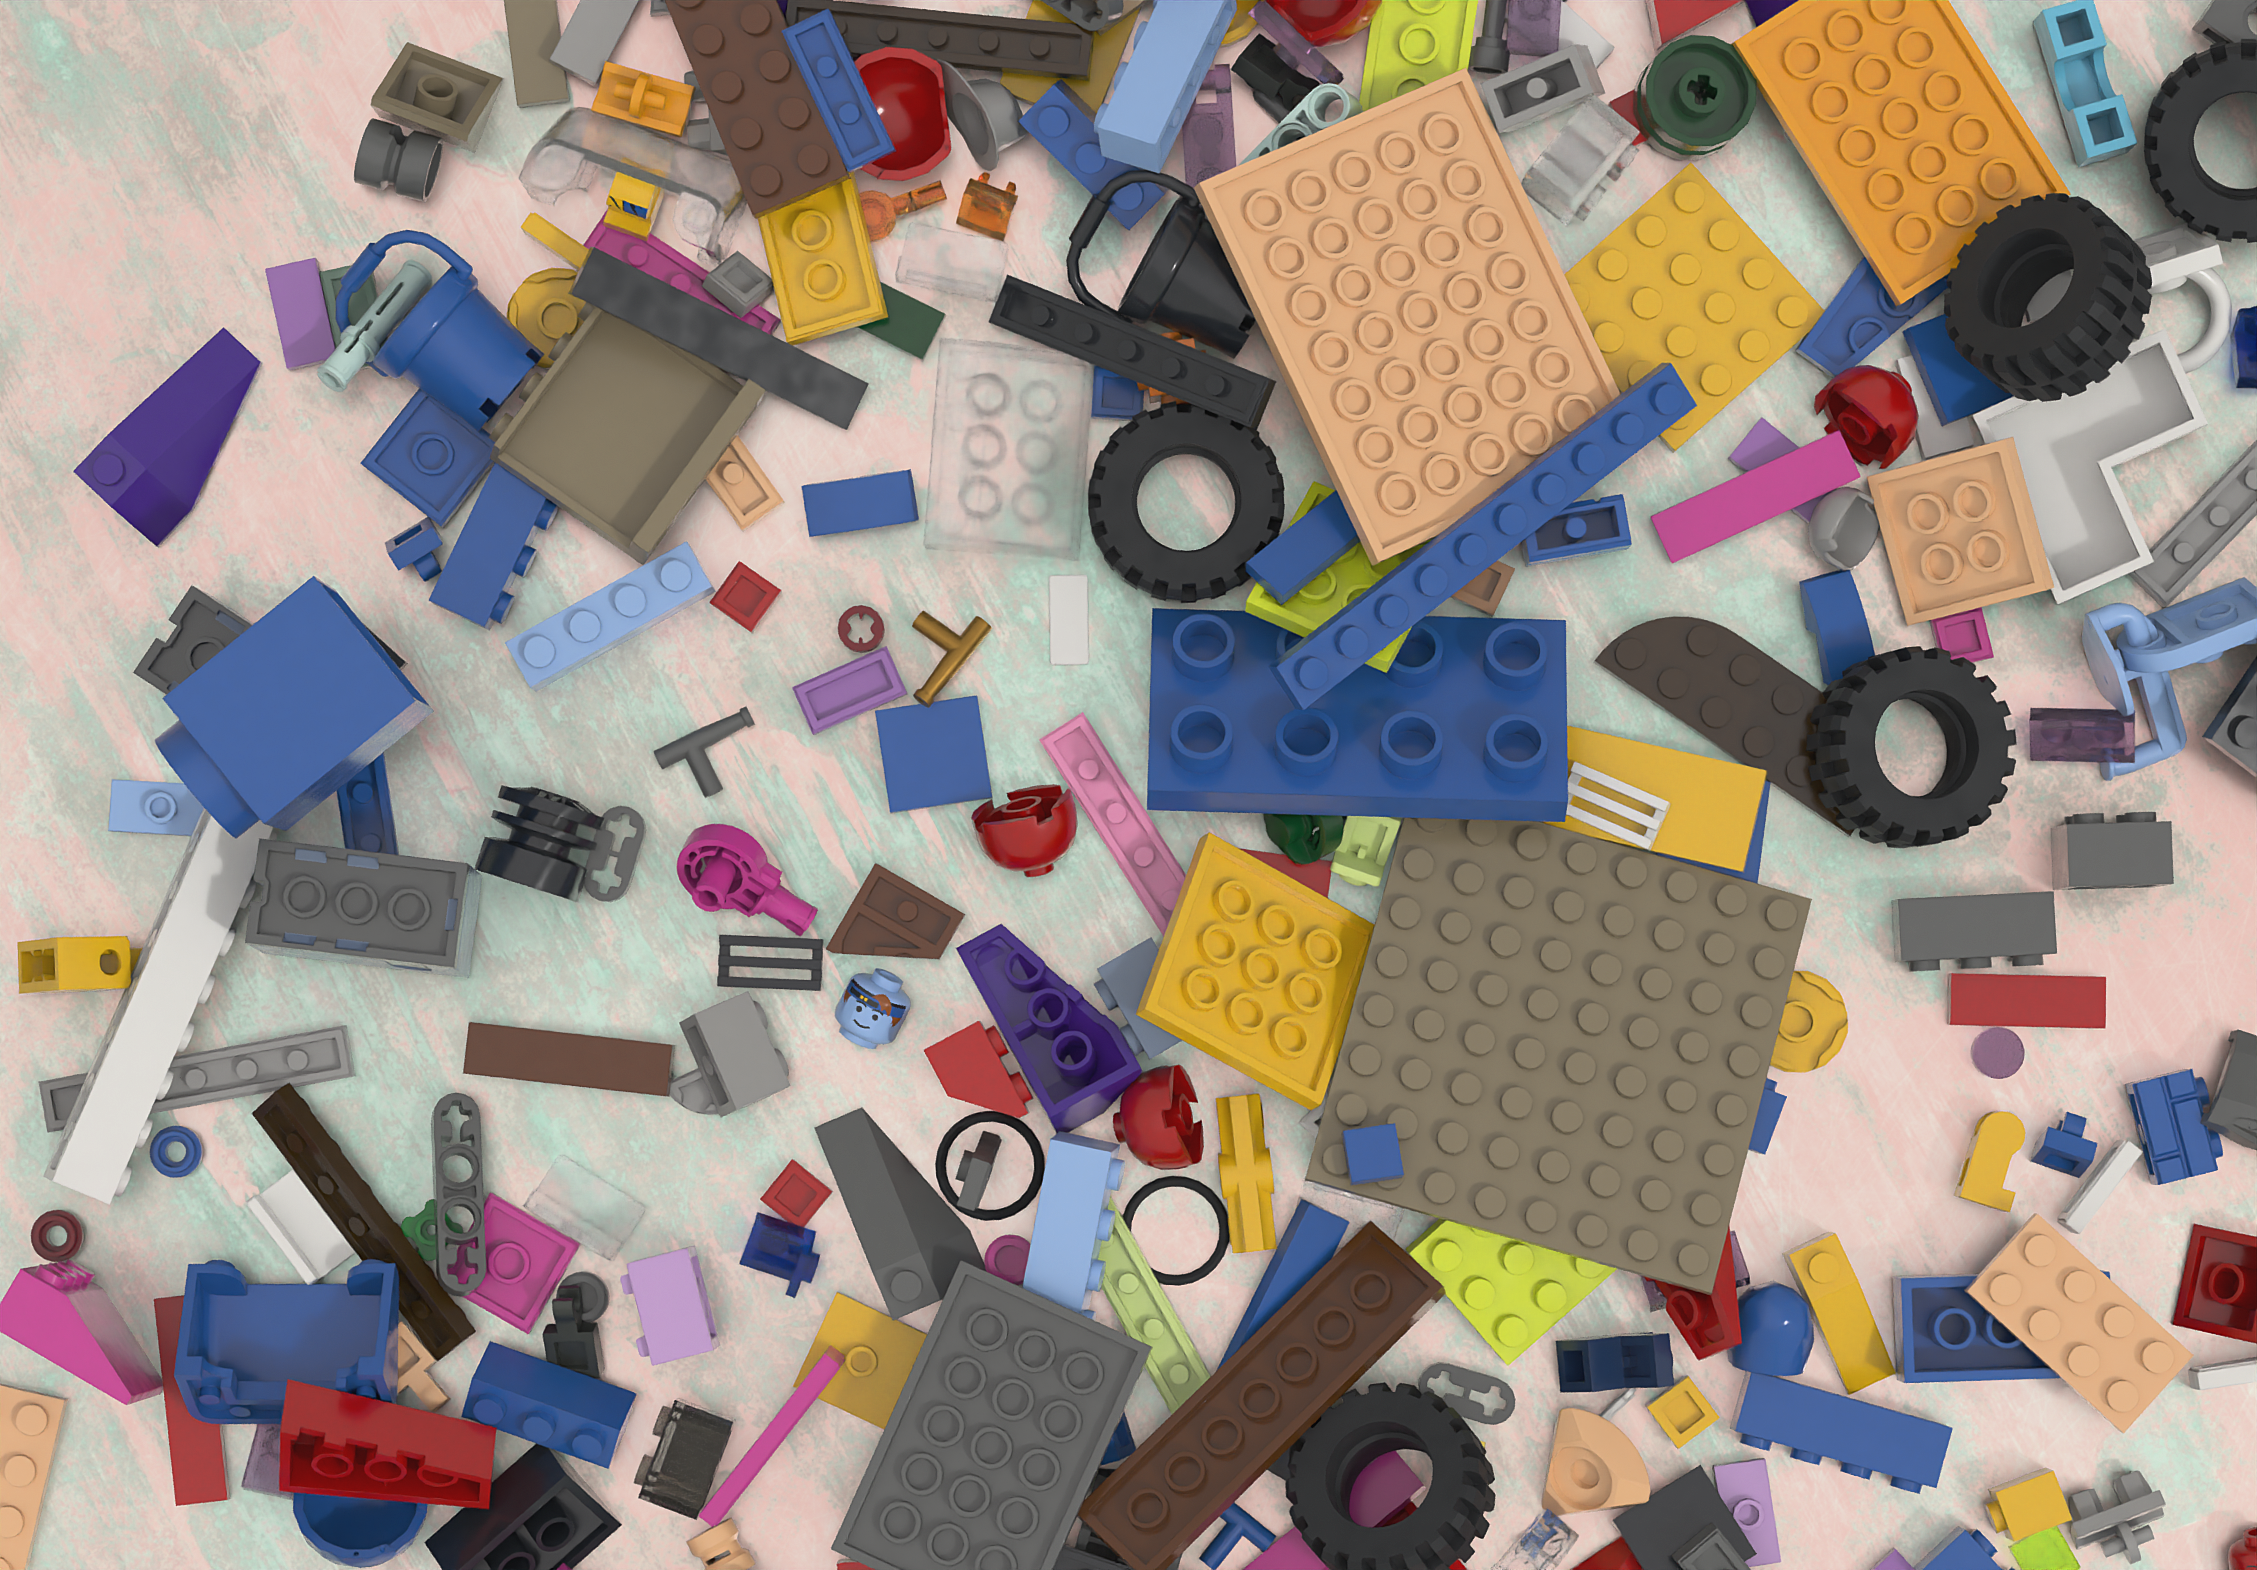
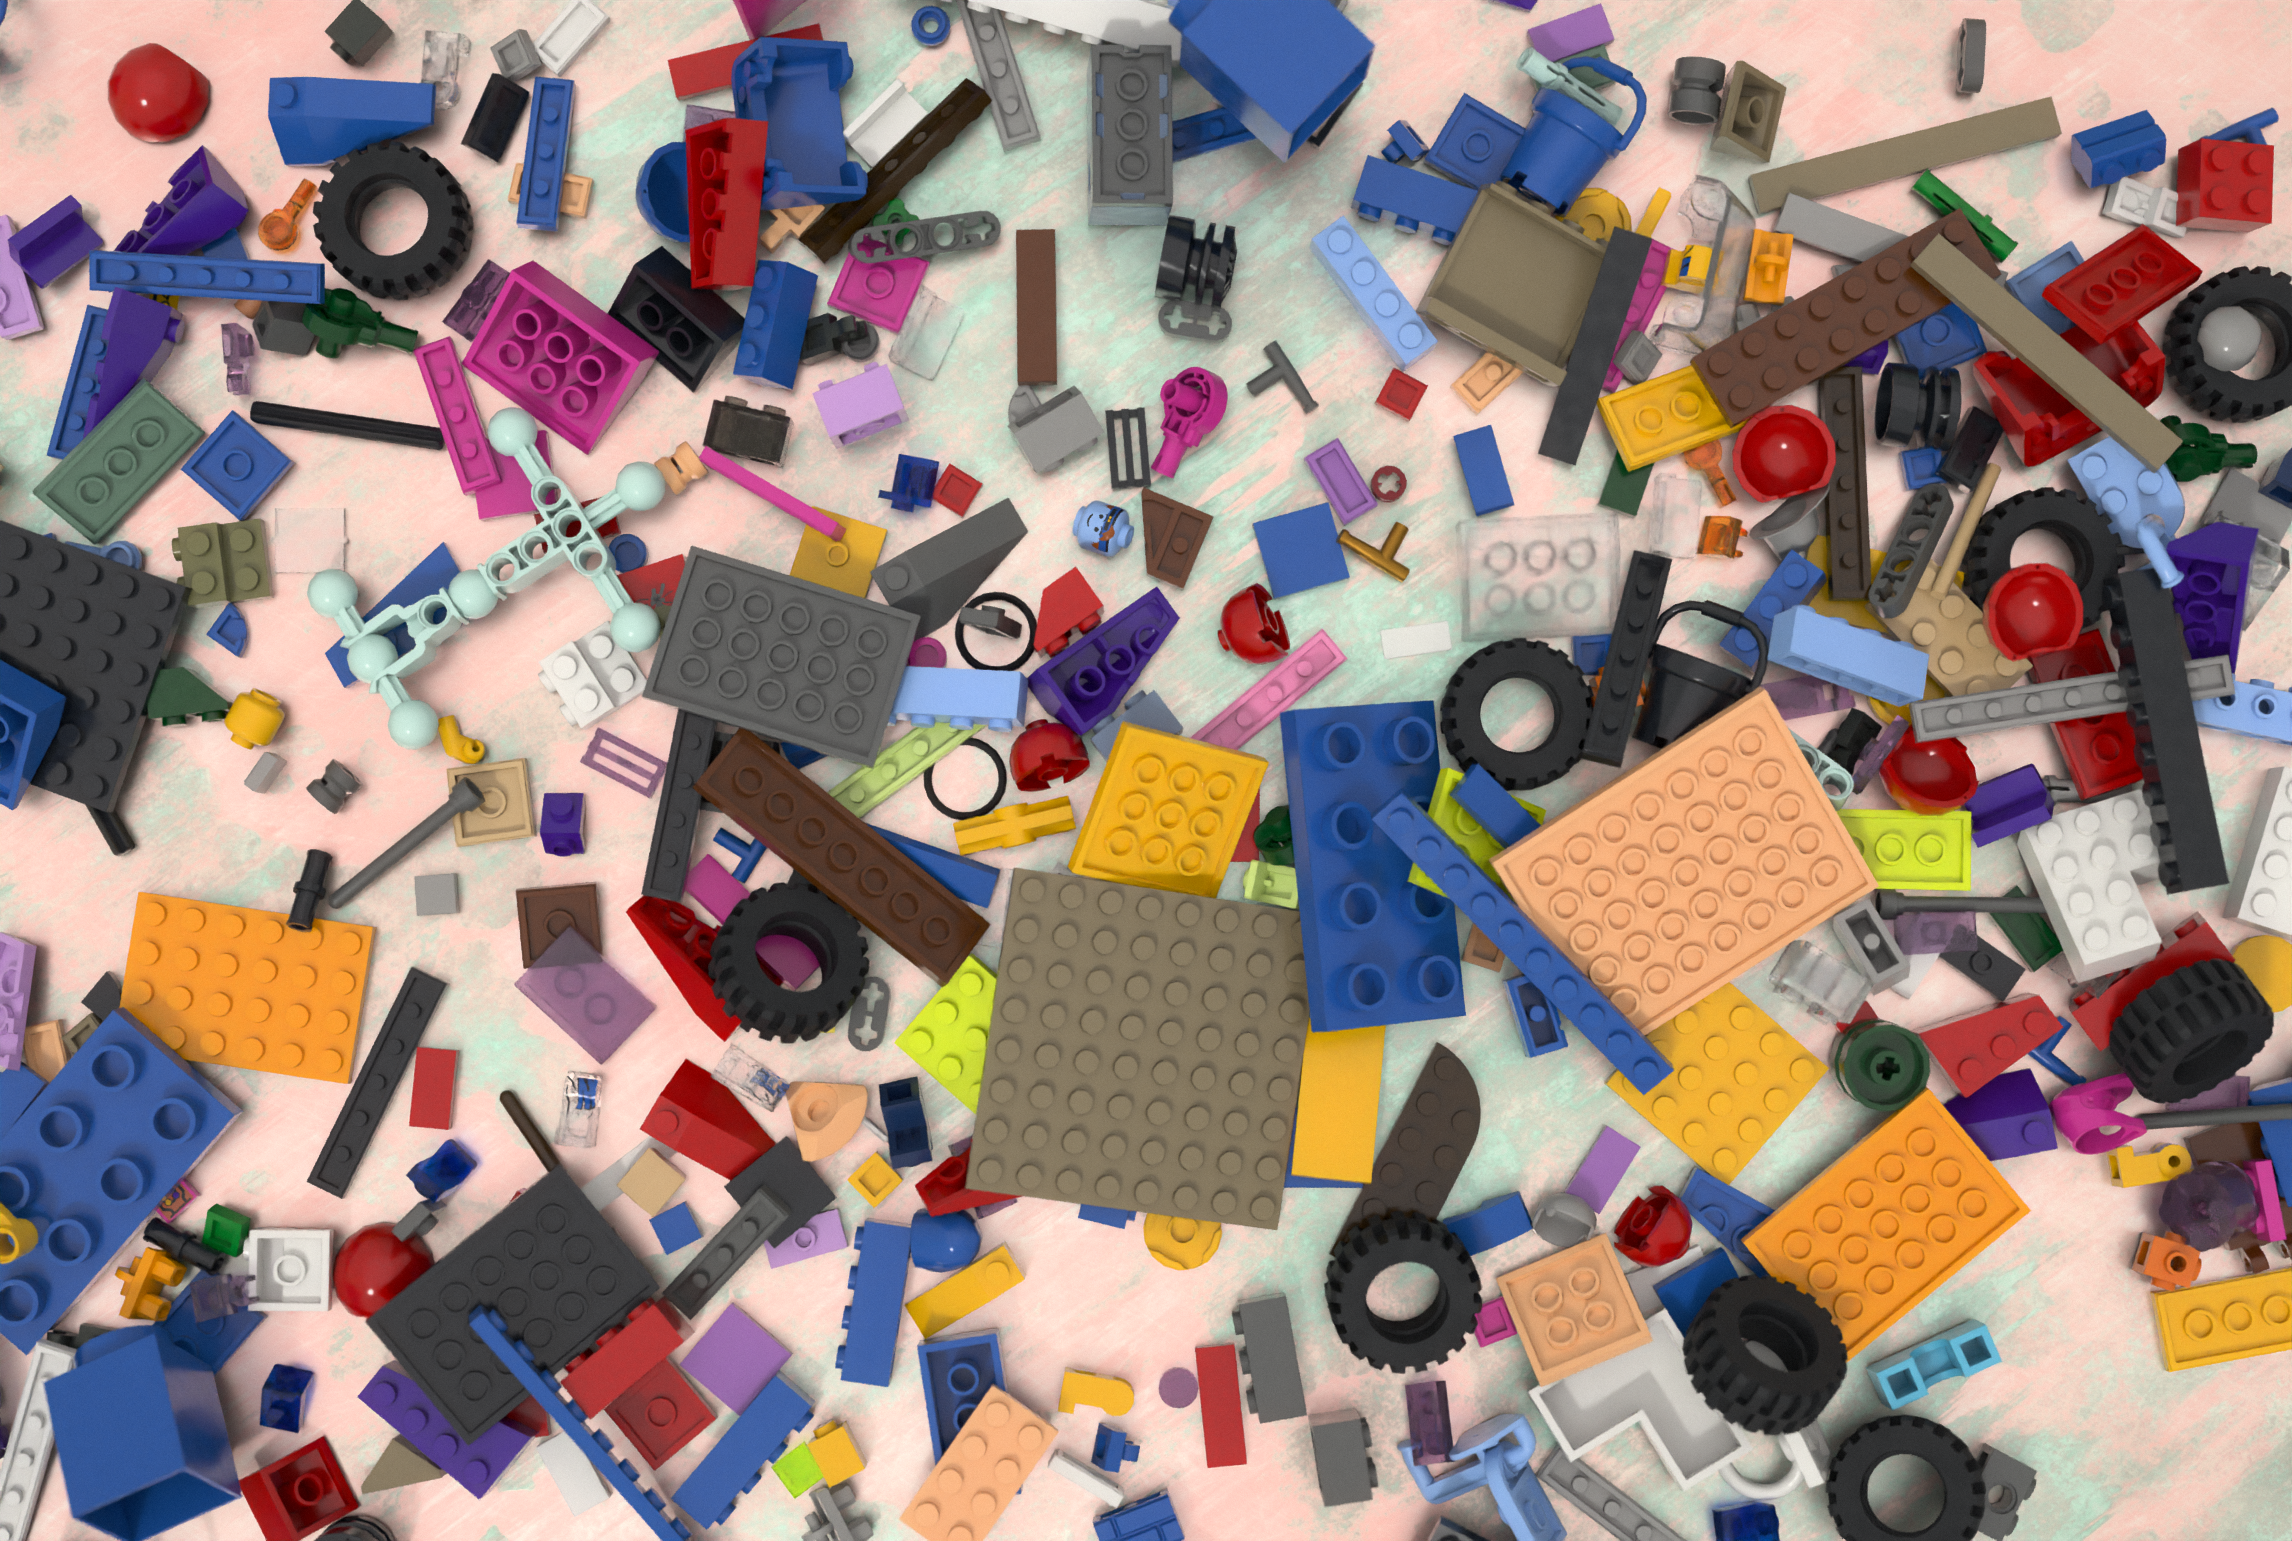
camera: 80 degrees right, 0 degrees up
blue tile [782,9,896,173] -> none
blue tile [1342,1123,1404,1186] -> none
white tile [1566,762,1671,851] -> none
dark pink tile [1651,430,1861,563] -> none

